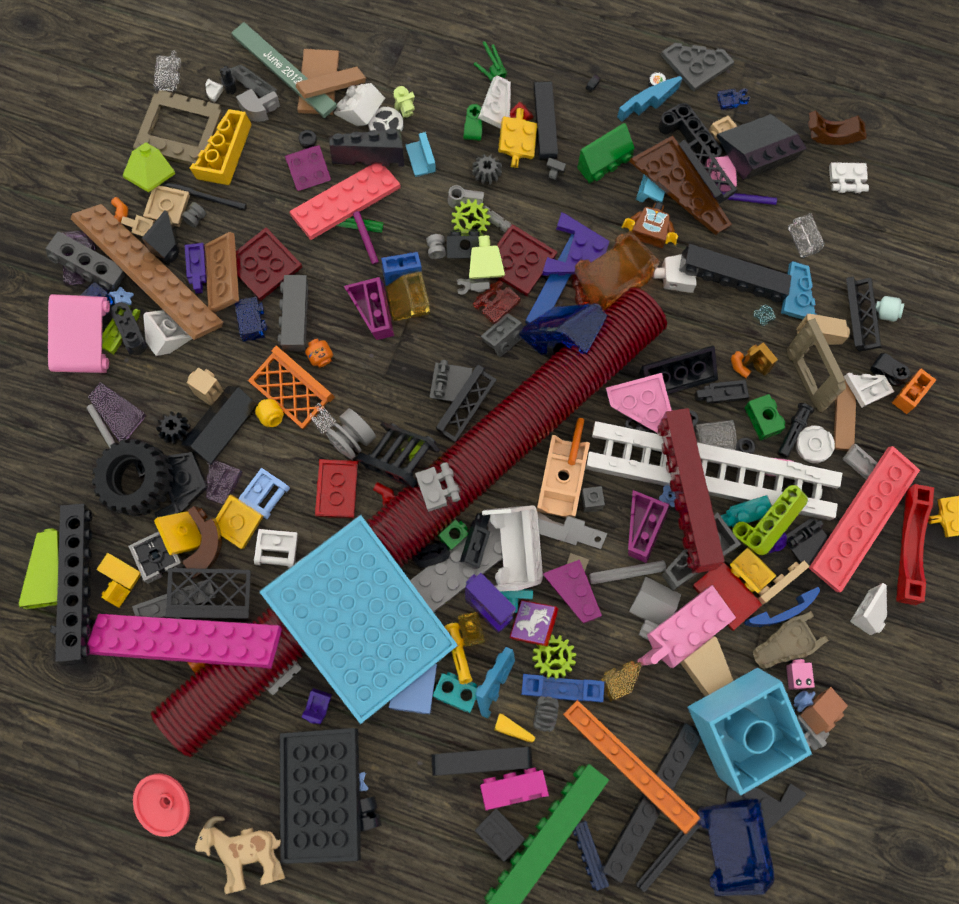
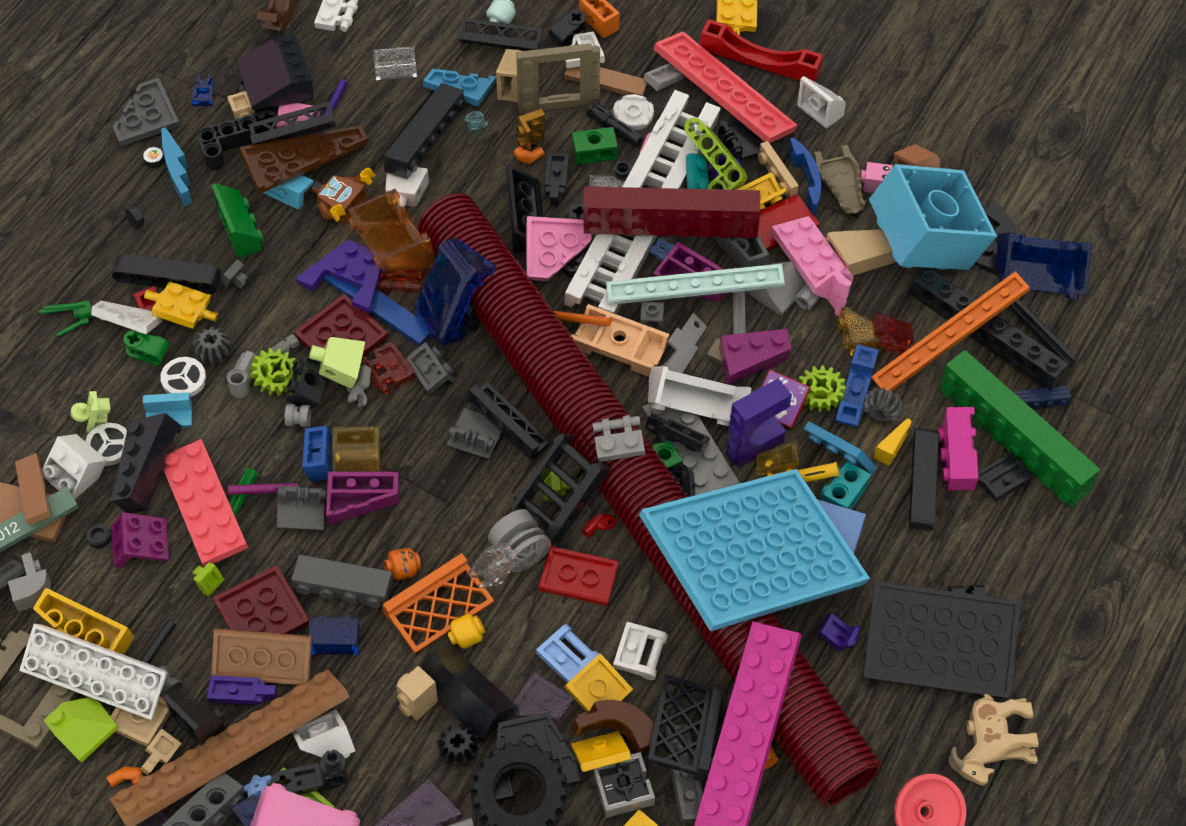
camera: 75 degrees left, 15 degrees down
none -> white plate [19,624,168,720]
none -> white tile [161,357,206,397]
none -> lime tile [192,562,225,597]
none -> dark grey hinge [277,485,326,531]
none -> light aqua tile [606,264,785,305]
none -> clear red plate [872,312,914,355]

